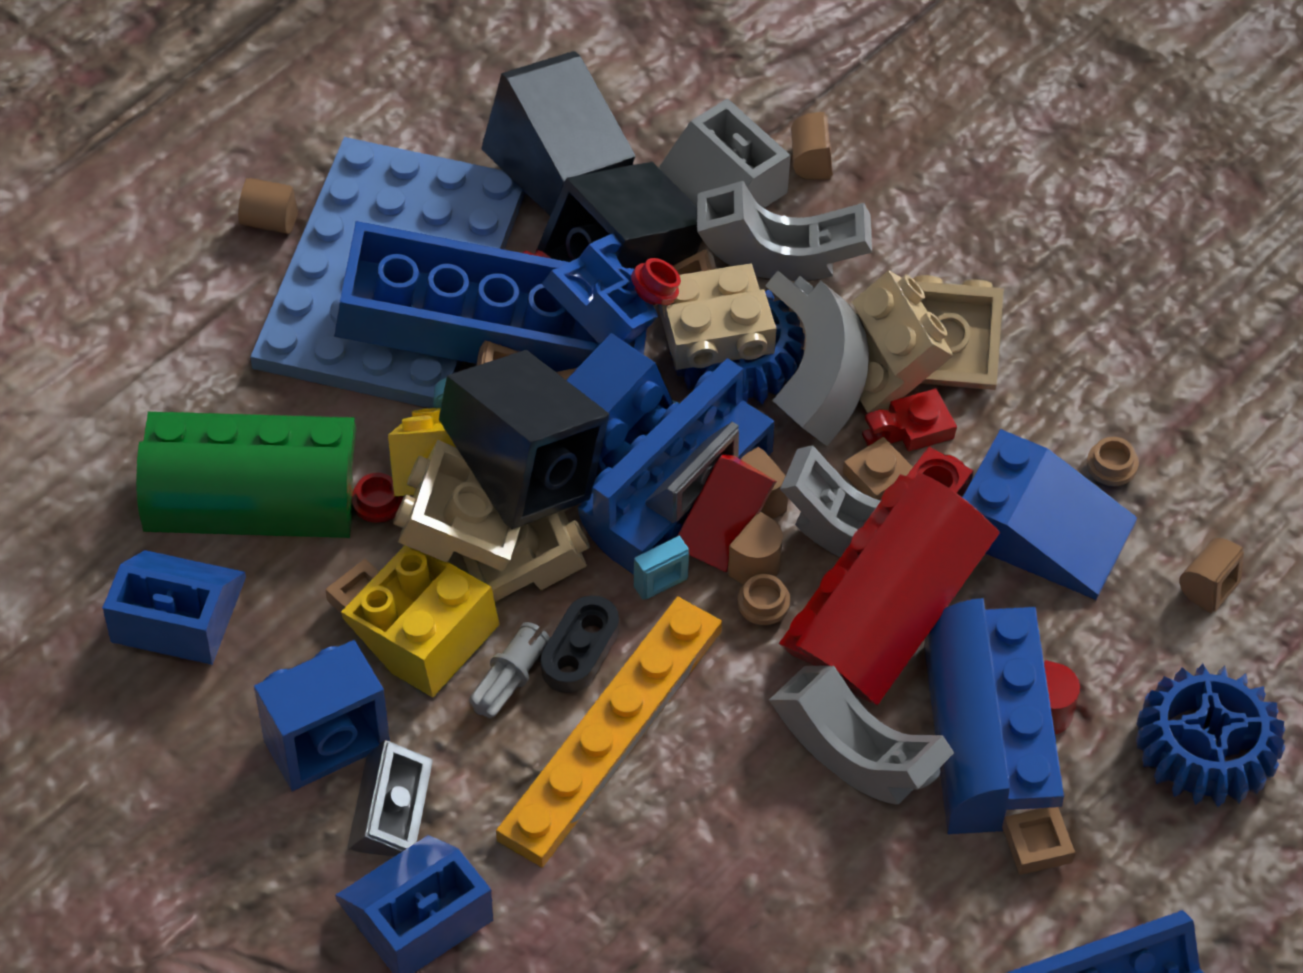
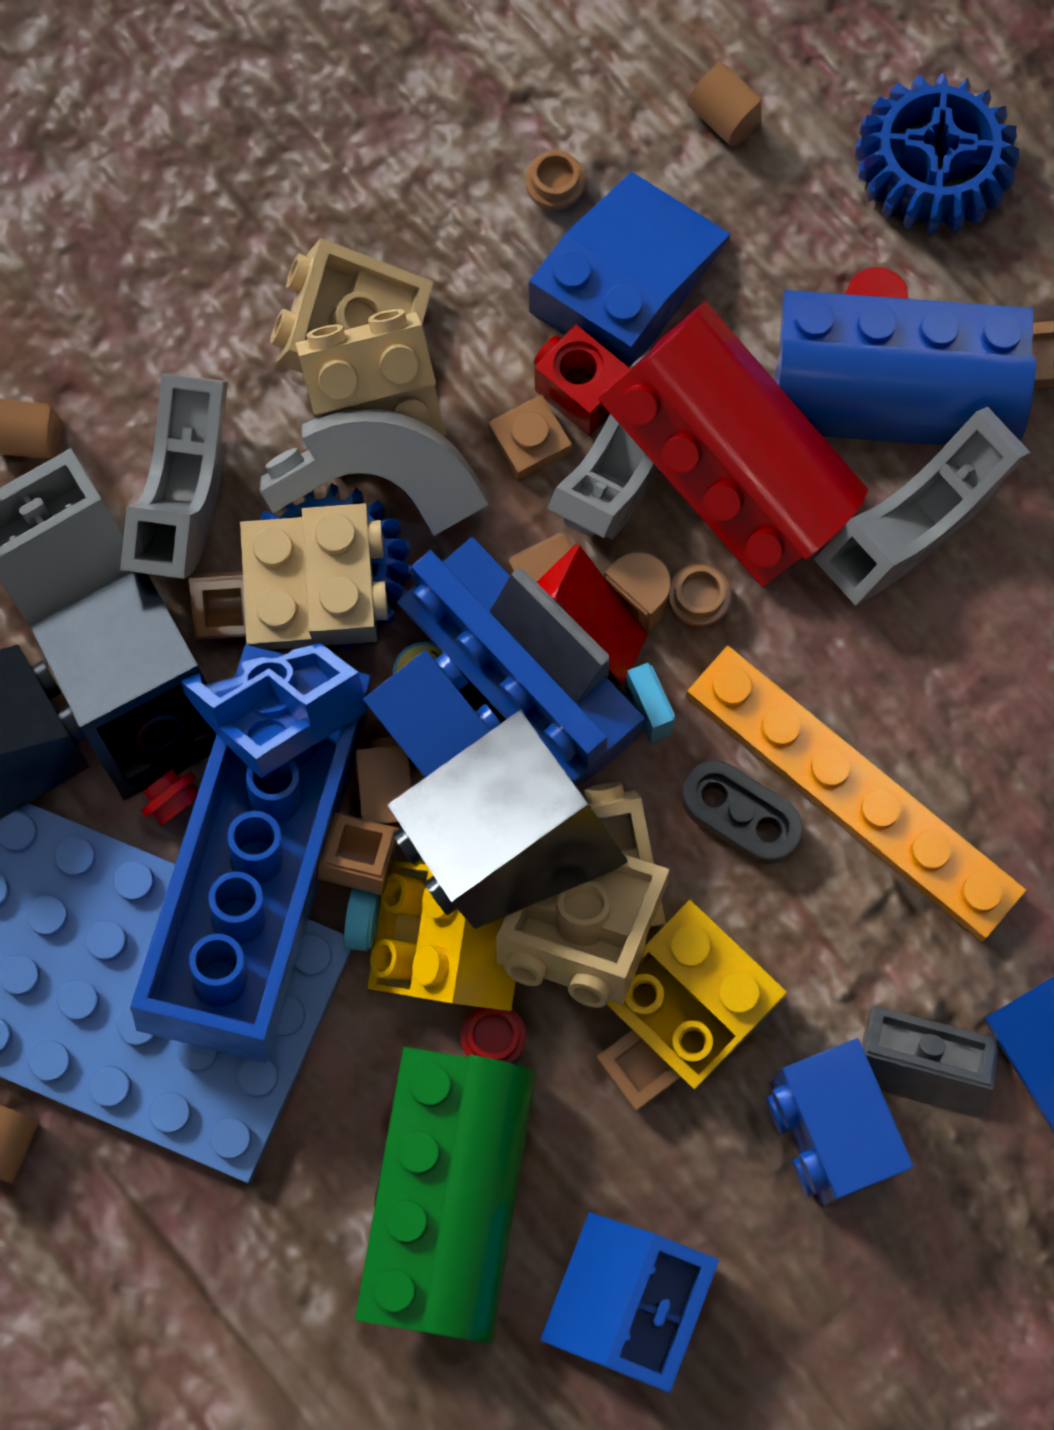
camera: 80 degrees left, 20 degrees up
light grey axle [469,622,550,718] -> none
red plate [631,258,681,305] -> none
red plate [862,389,957,452] -> none

